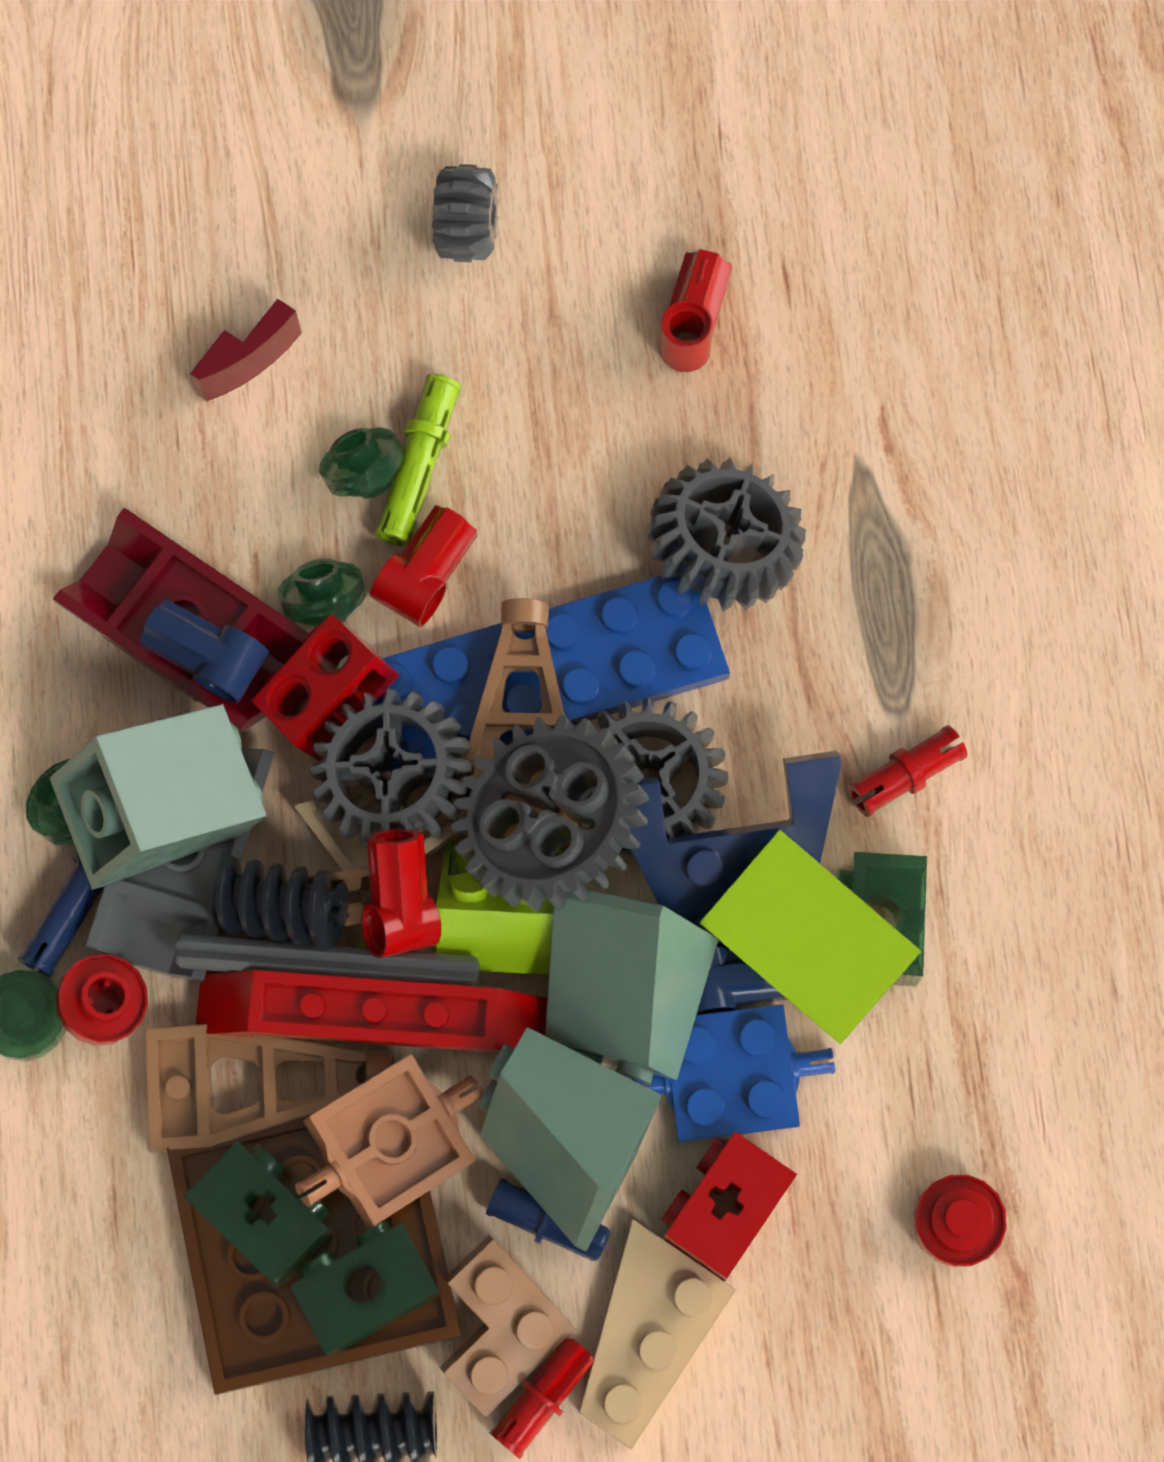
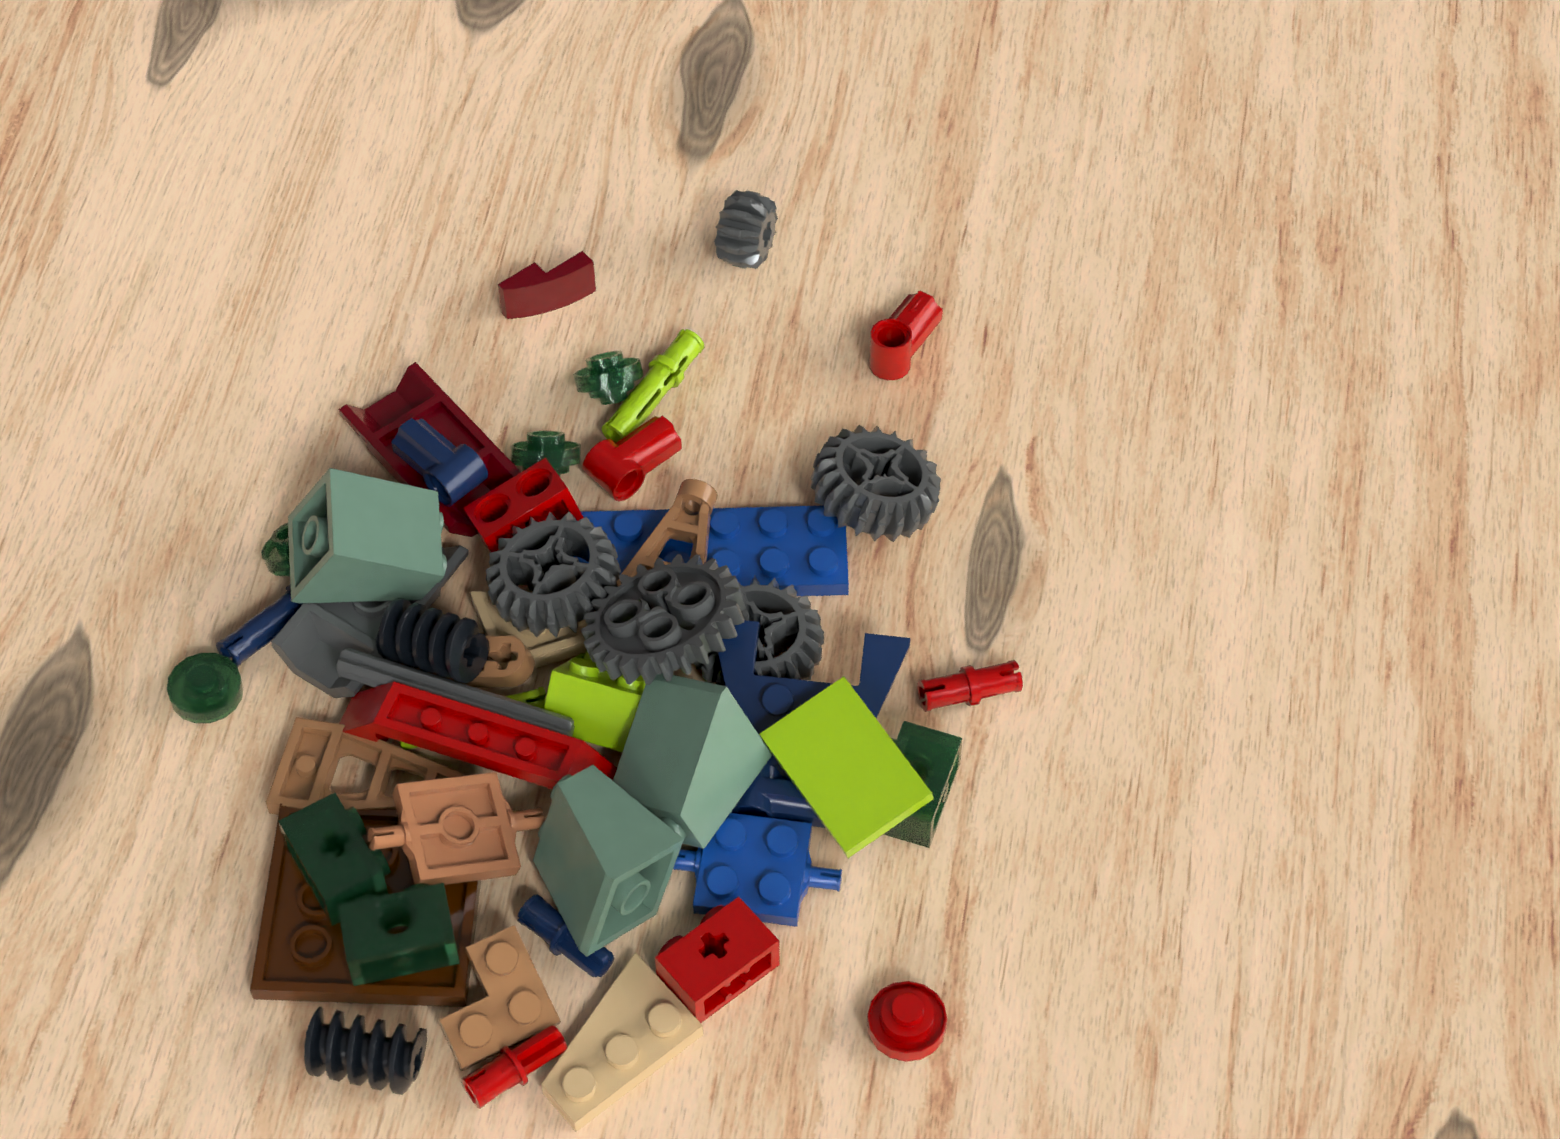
camera: 15 degrees right, 20 degrees down
red plate [55,954,148,1046] -> none
red piece [361,829,441,958] -> none

